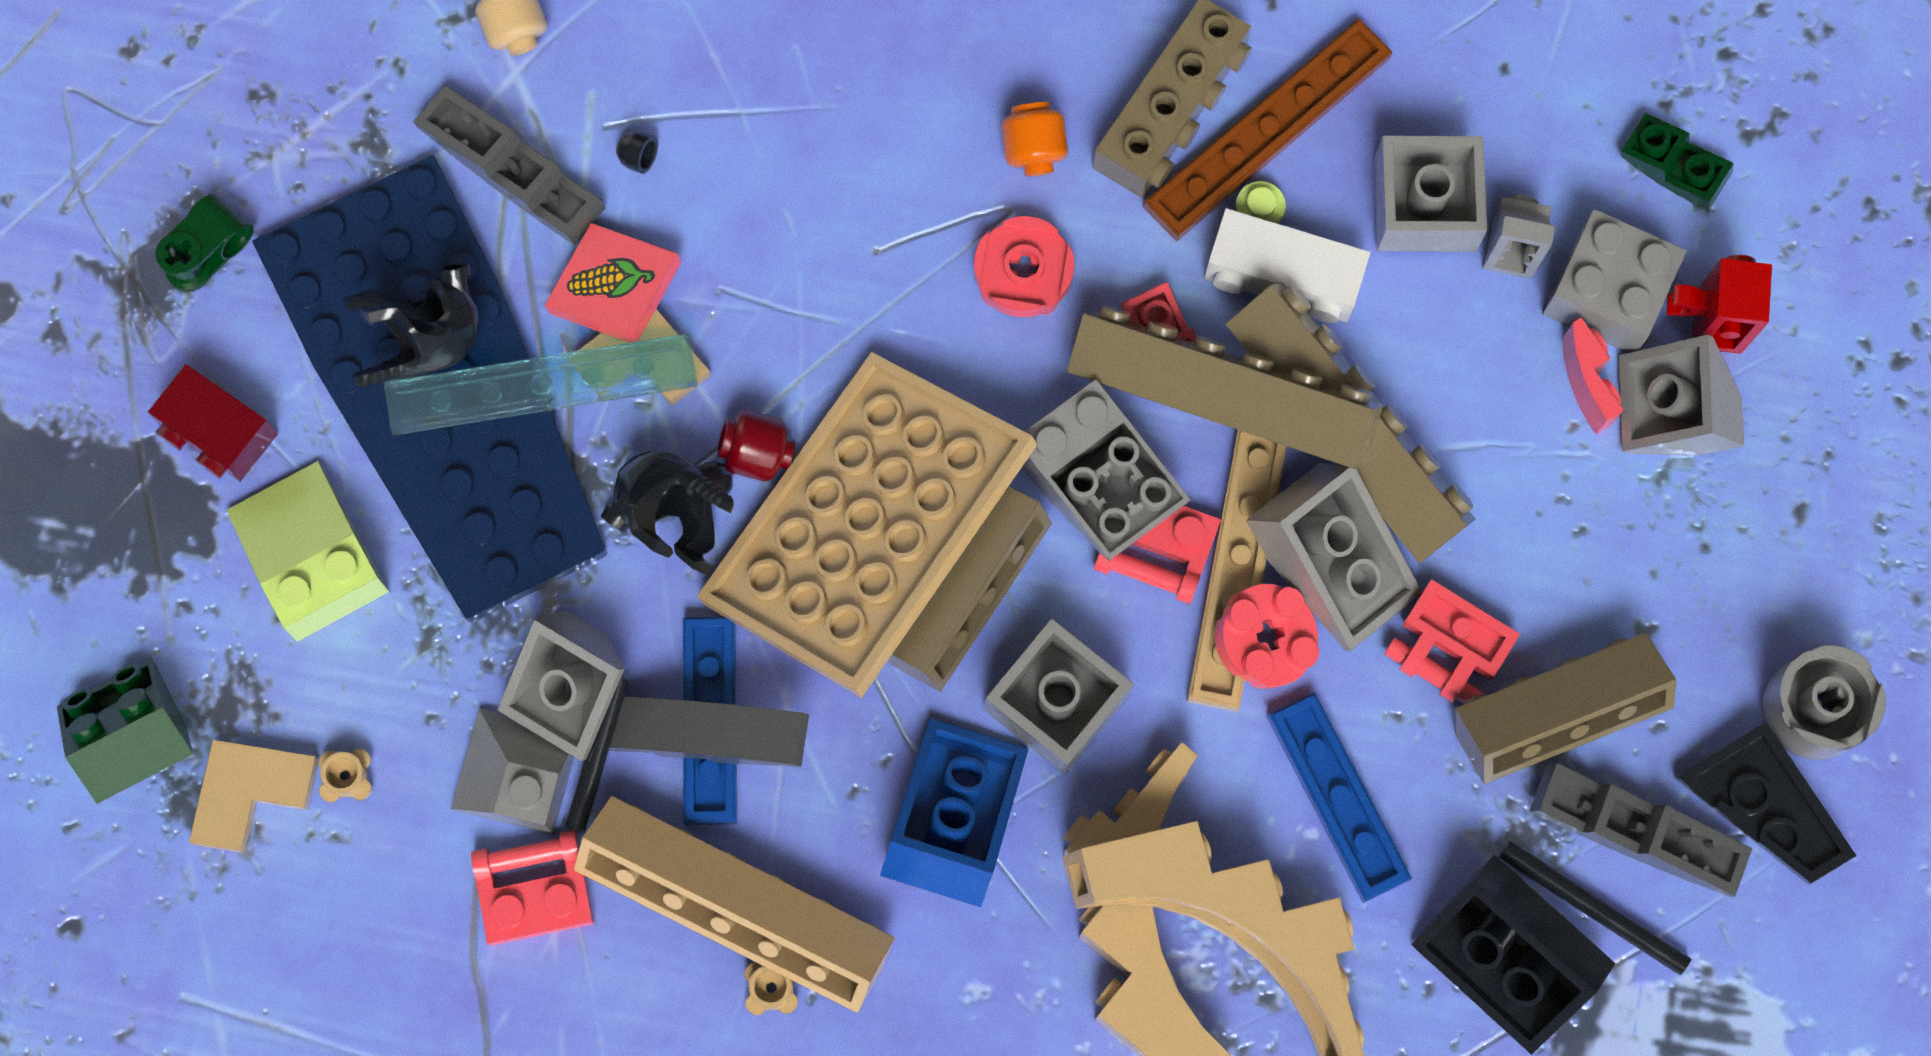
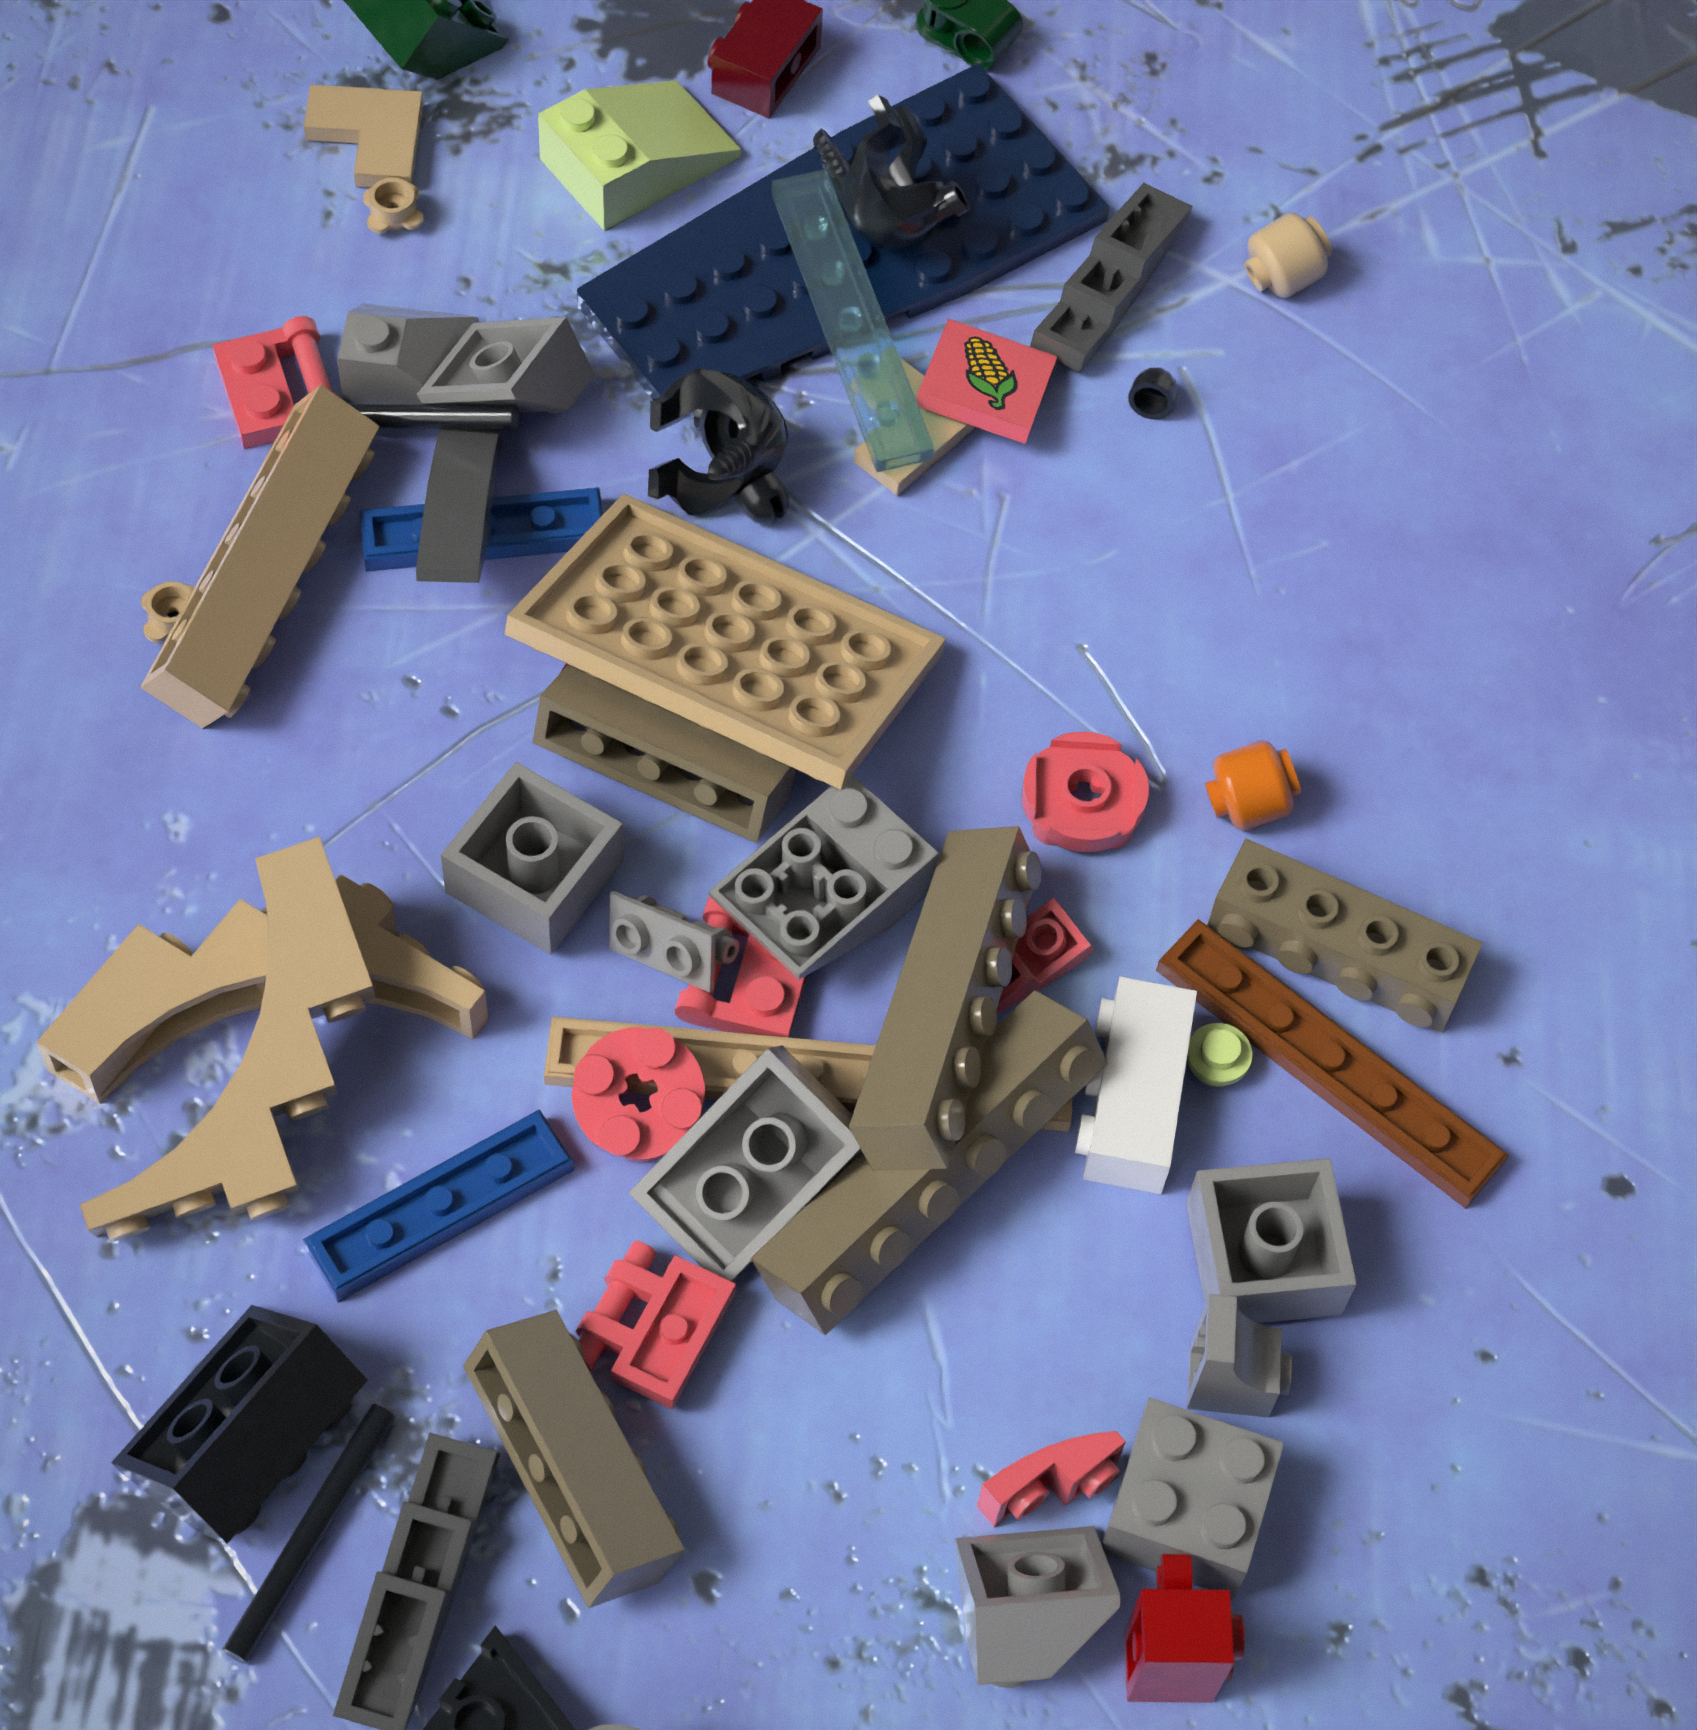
camera: 80 degrees right, 15 degrees down
dark red head [717,410,795,482] -> none
blue slope [880,718,1029,907] -> none
dark green slope [1621,113,1734,211] -> none
none -> light grey hinge [609,891,739,993]

